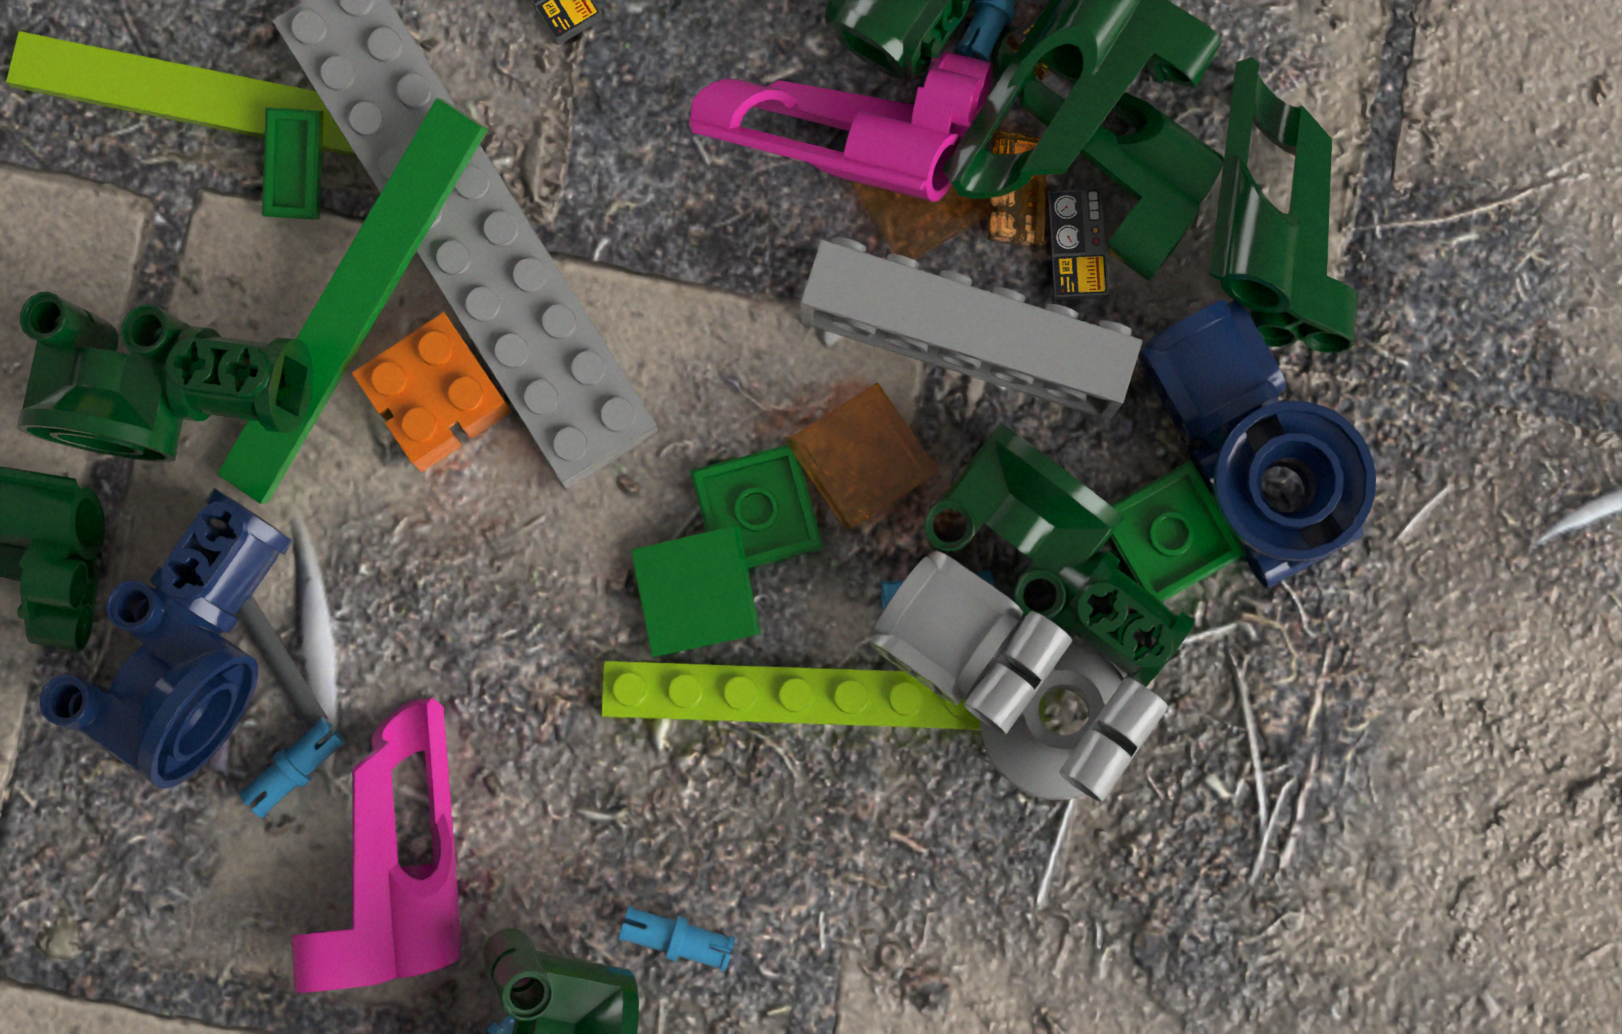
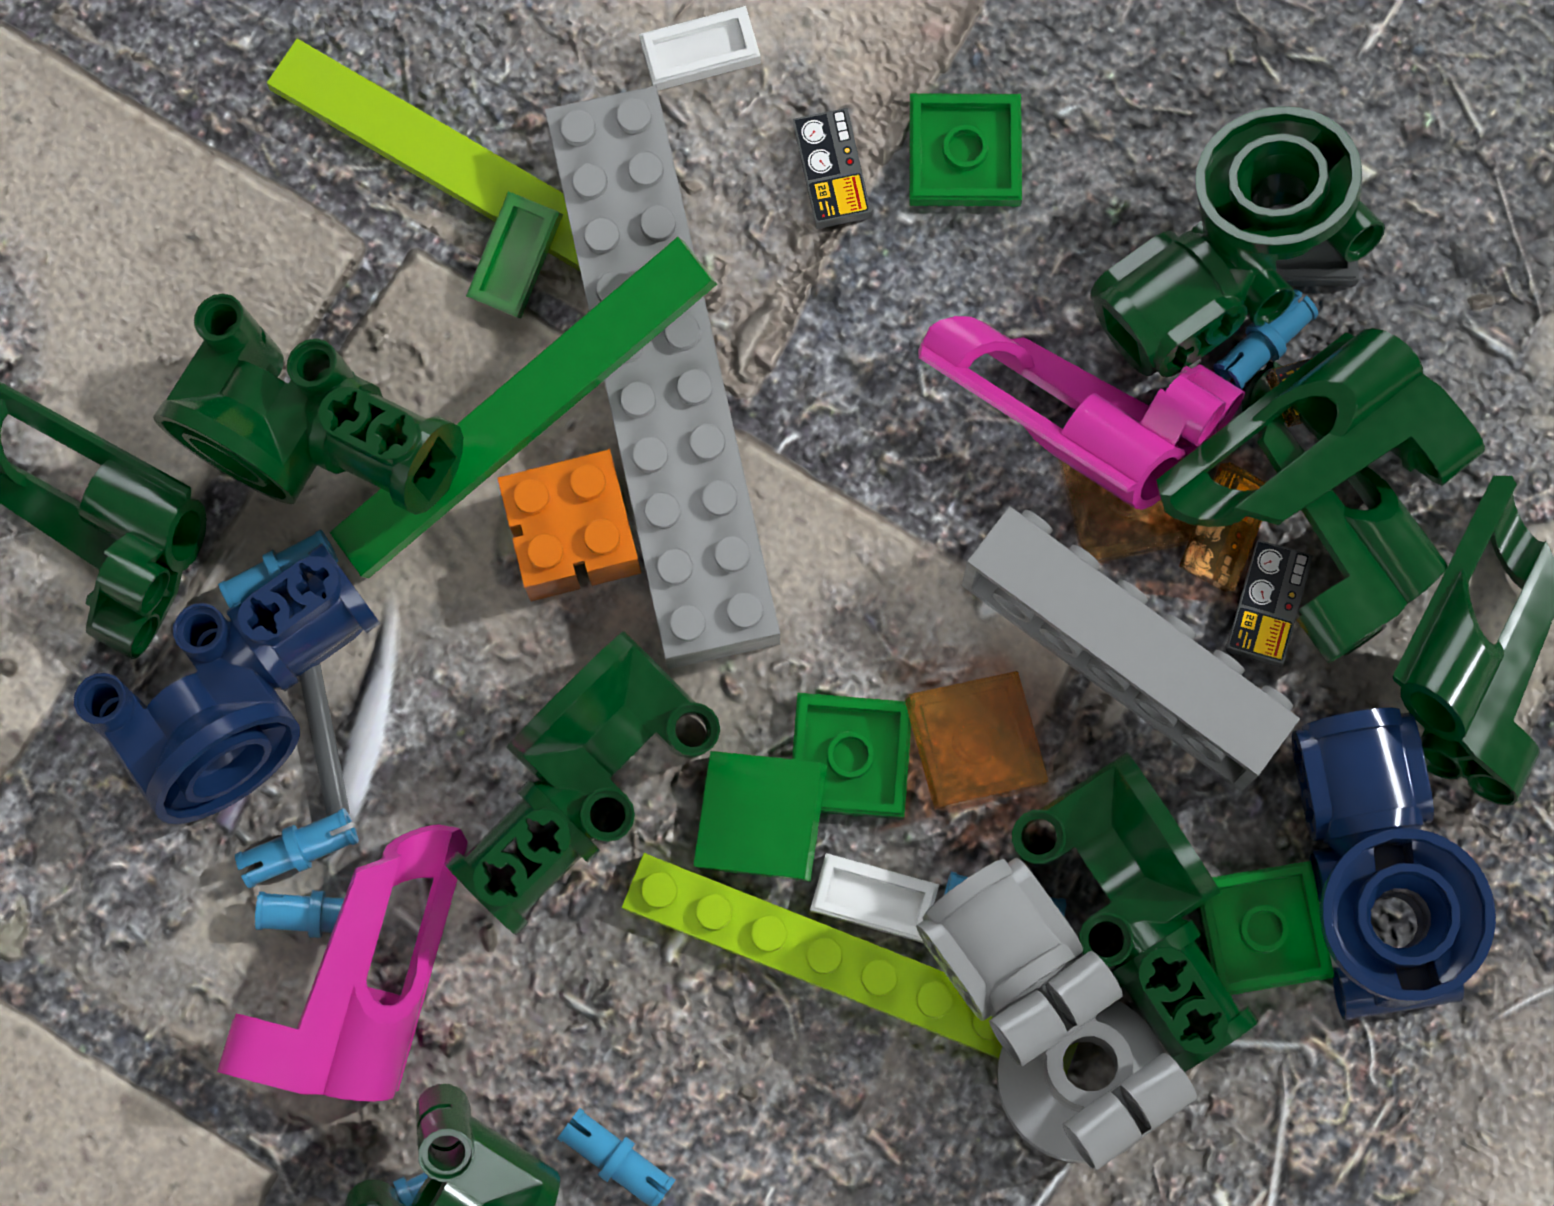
camera: 25 degrees right, 5 degrees down
none -> dark azure pin [218,529,338,608]
none -> dark azure pin [255,890,344,938]
none -> dark green piece [444,631,720,935]
none -> white tile [810,853,939,943]

